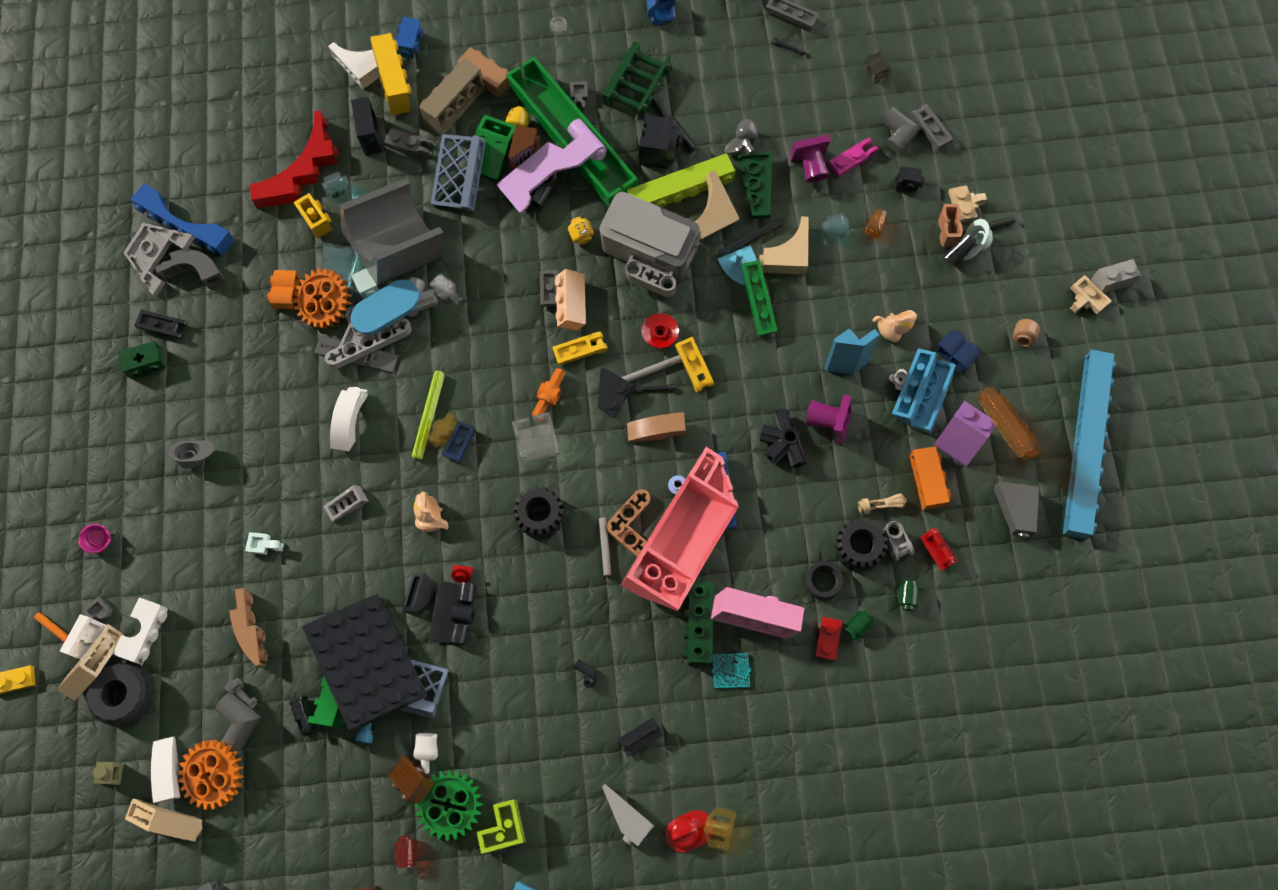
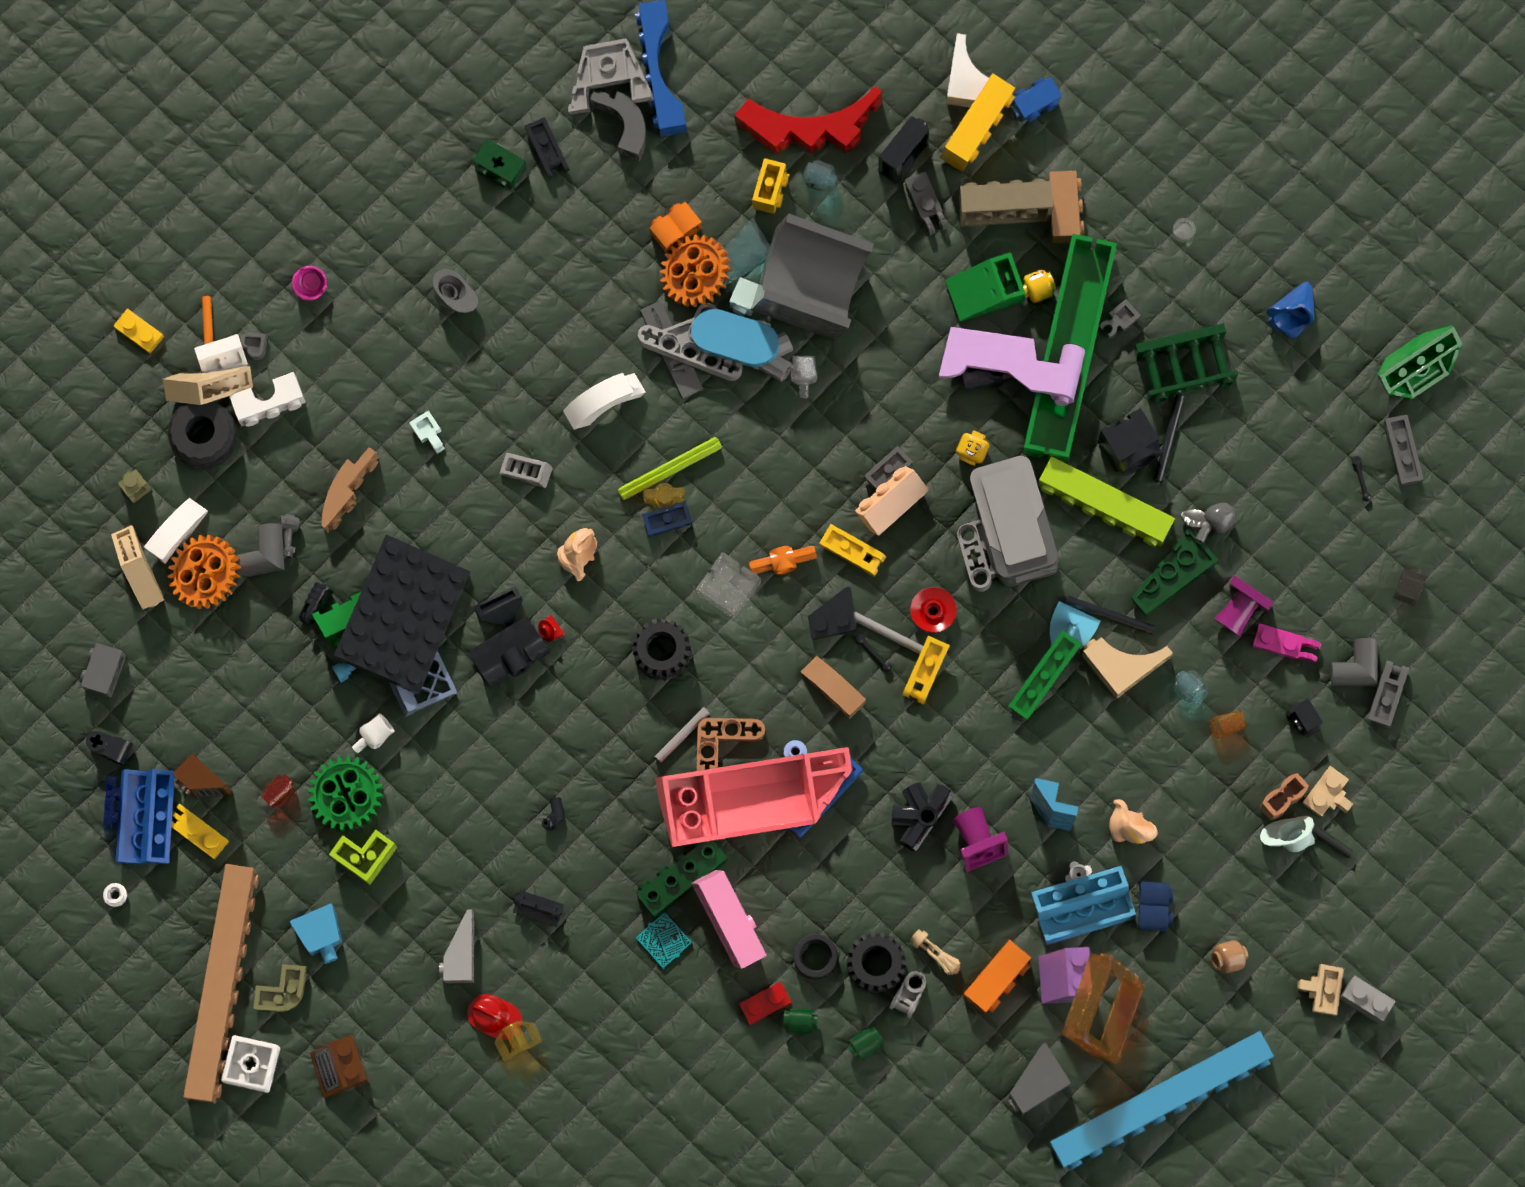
camera: 50 degrees right, 5 degrees up
reddish brown brick [388,756,435,804] -> none
sand blue fence [431,134,486,211] -> none
reddish brown slope [509,126,542,171] -> none
tan arch [695,170,739,239] -> none
red hinge [919,528,958,571] -> none
black hinge [943,235,976,267] -> none

